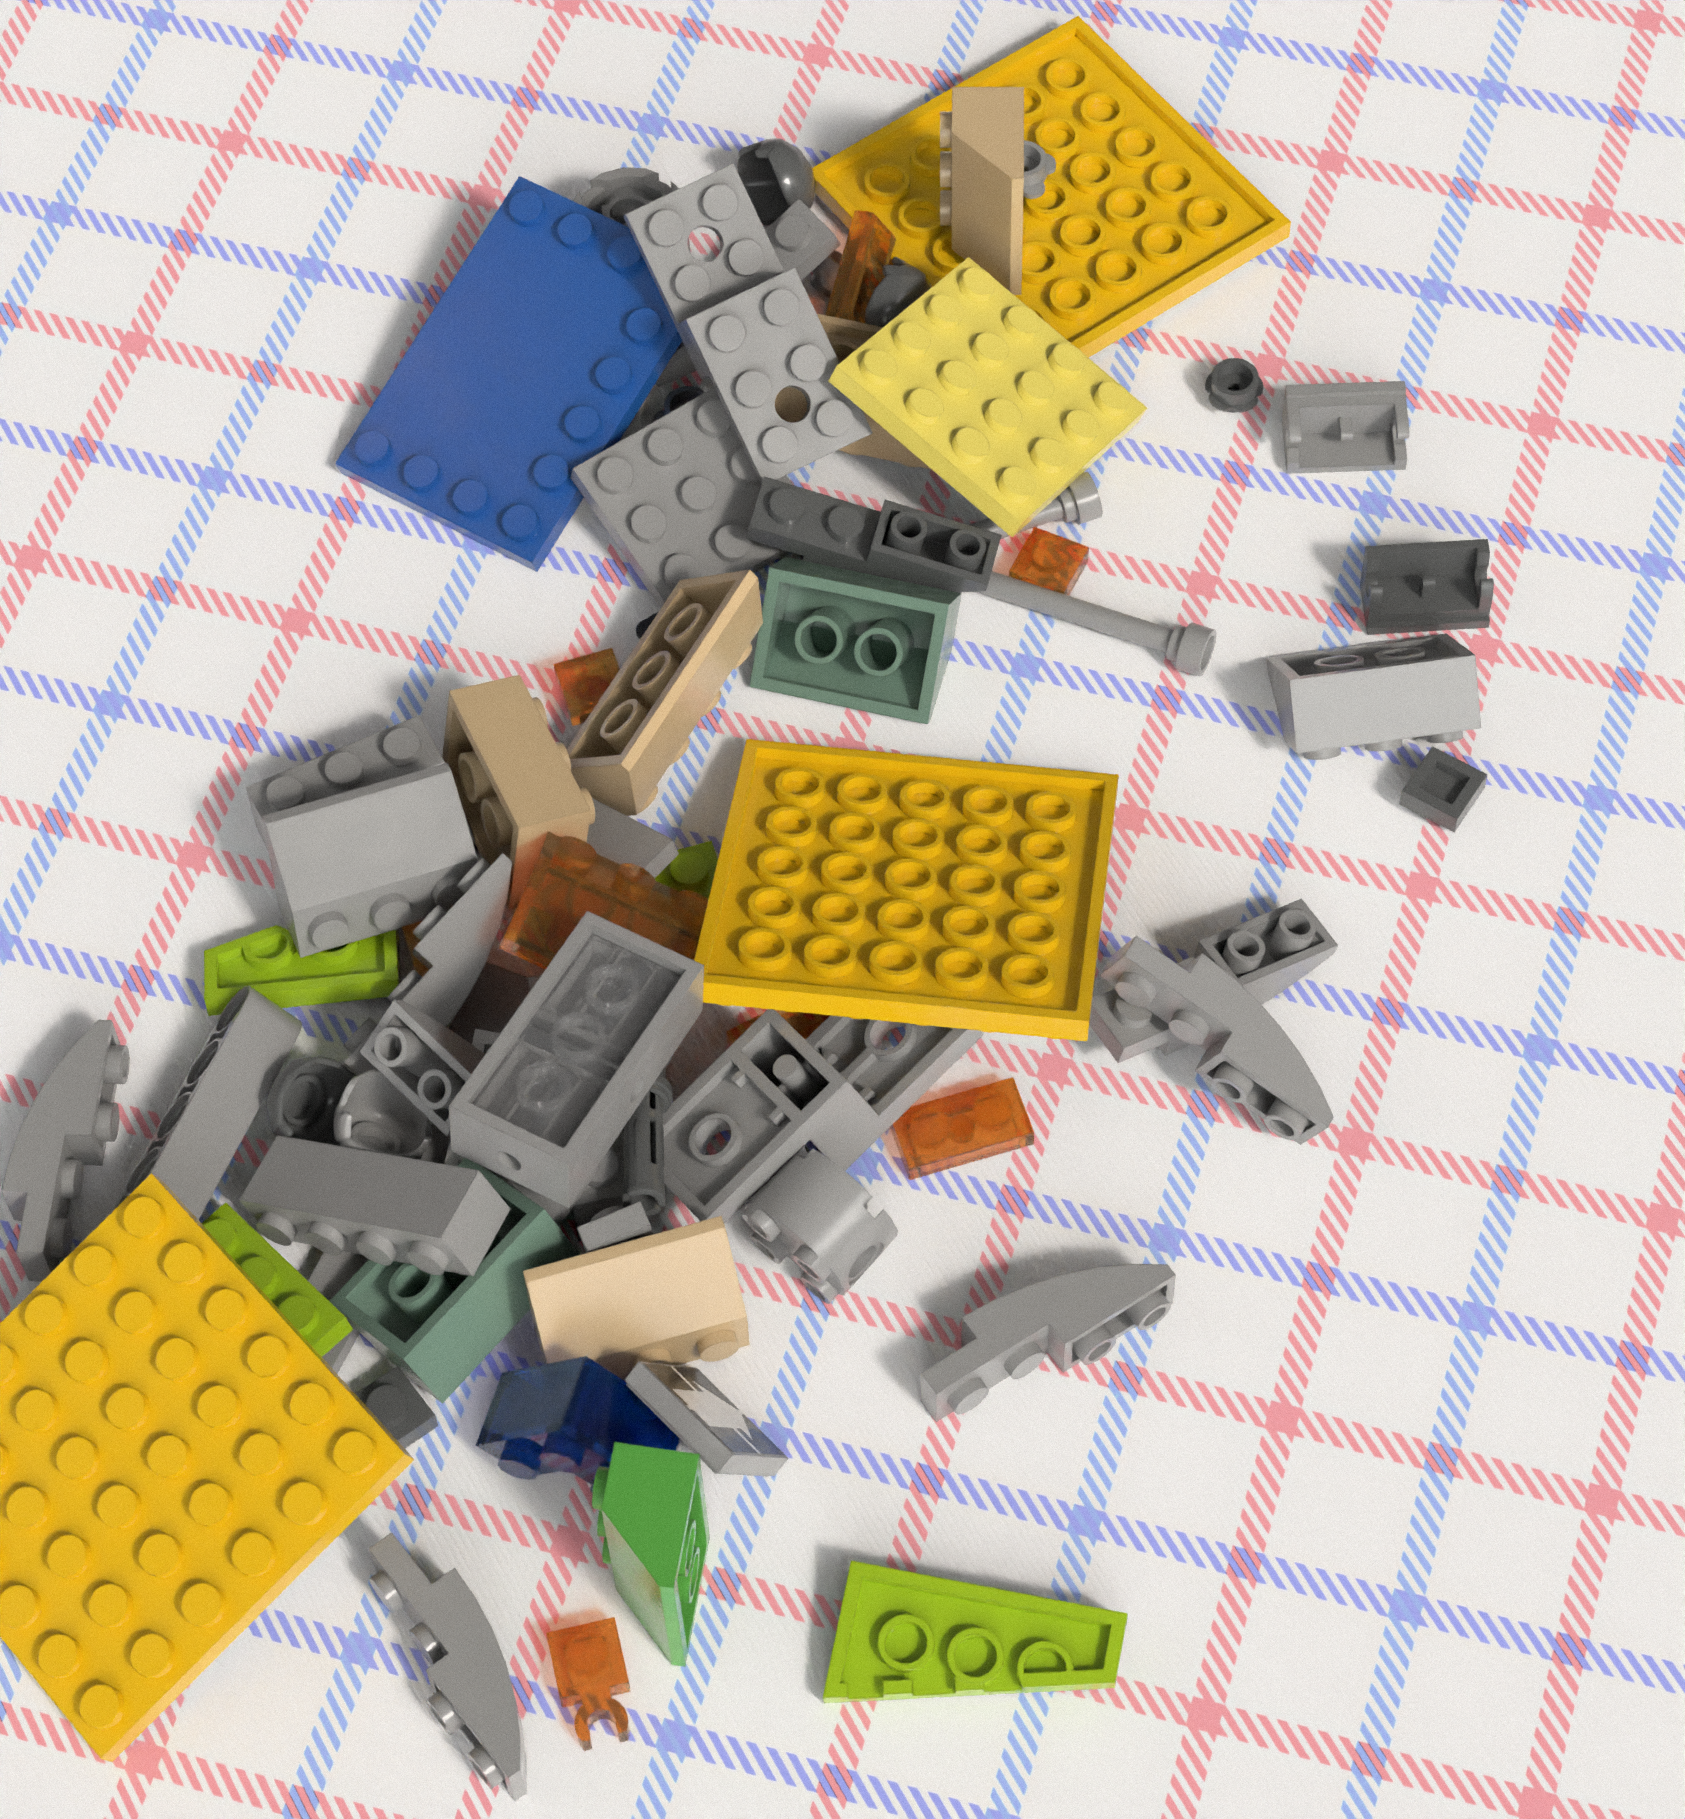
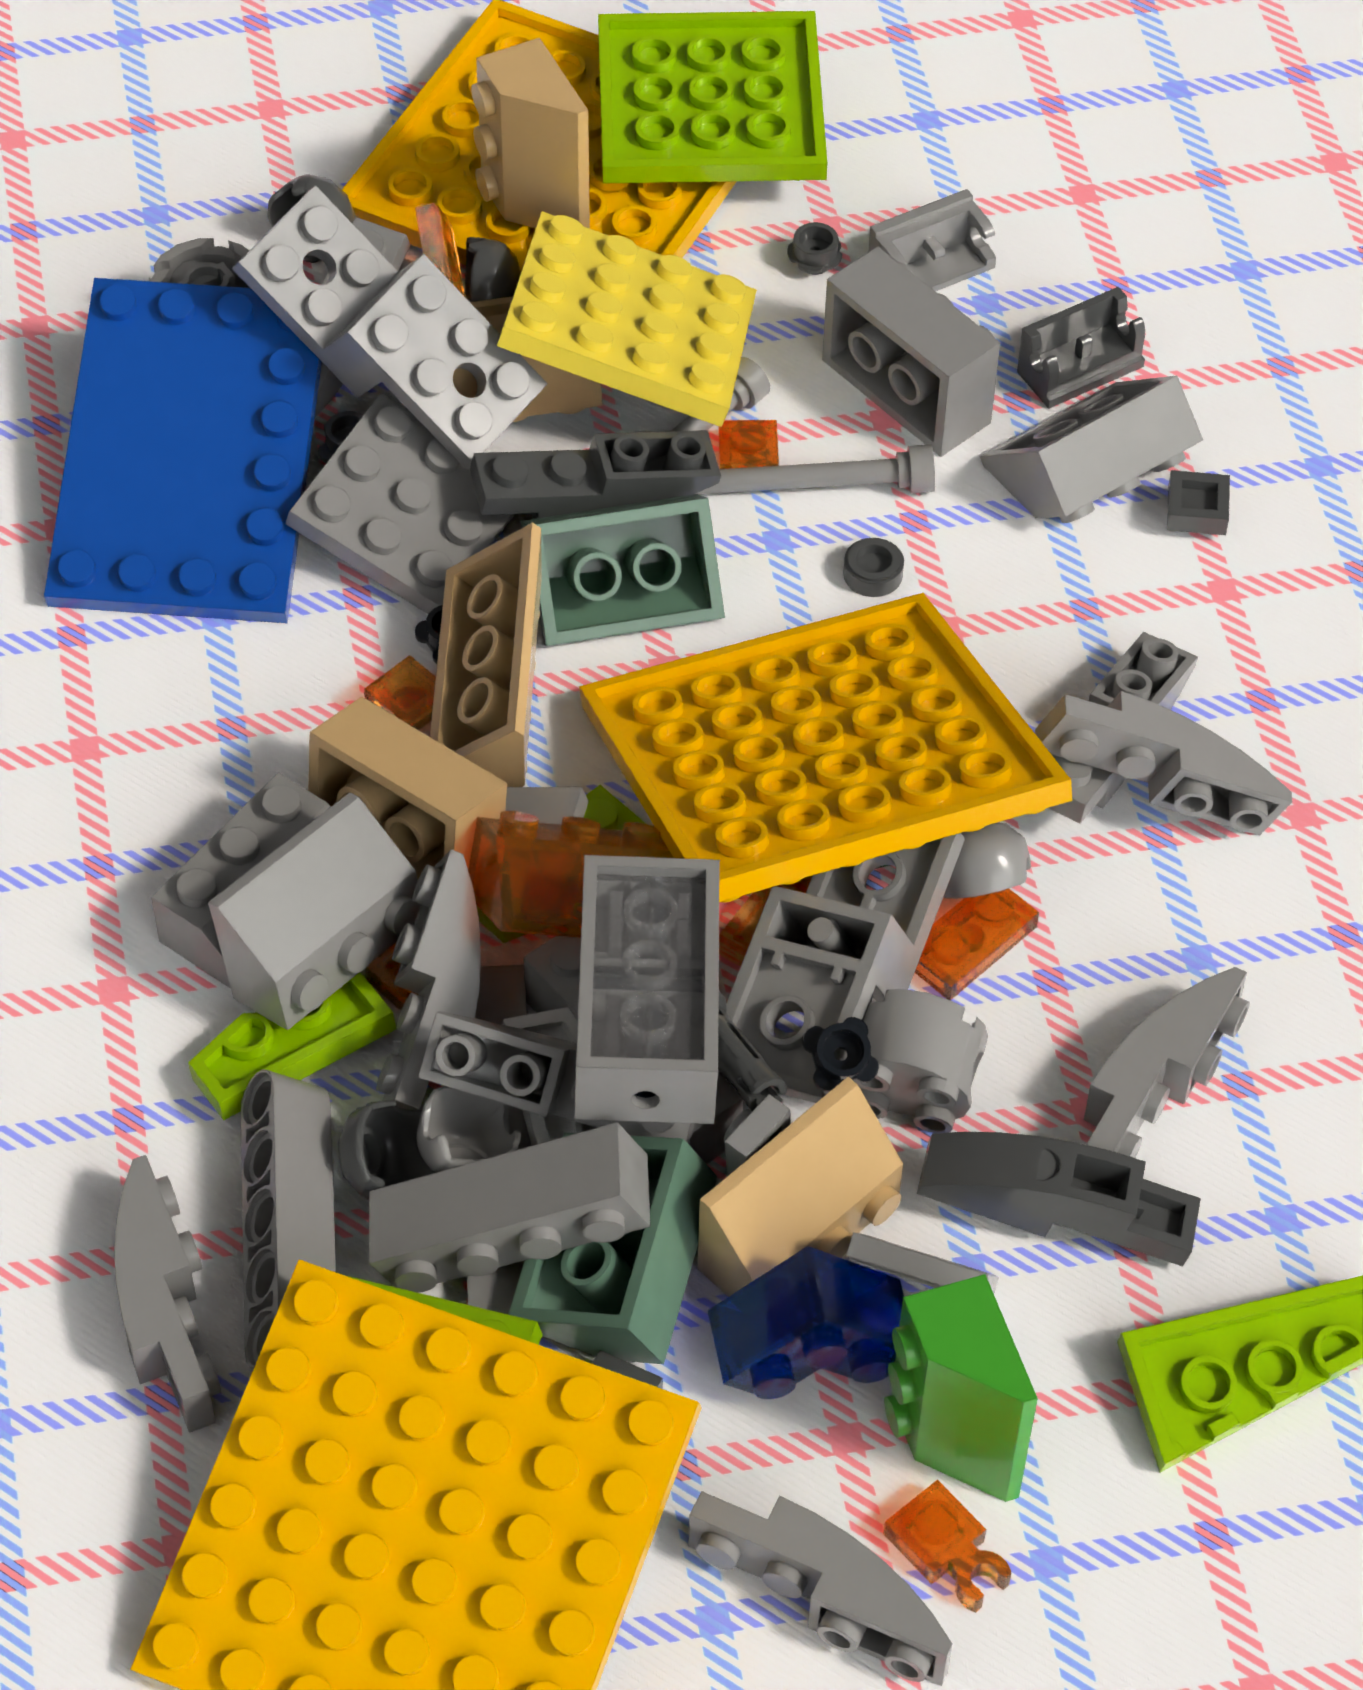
camera: 30 degrees left, 5 degrees down
none -> lime plate [598,11,828,183]
none -> black plate [802,1017,879,1092]
none -> light grey brick [822,246,1000,457]
none -> dark grey tile [843,538,904,597]
none -> dark grey slope [917,1132,1201,1267]
none -> light grey hair [943,822,1031,899]

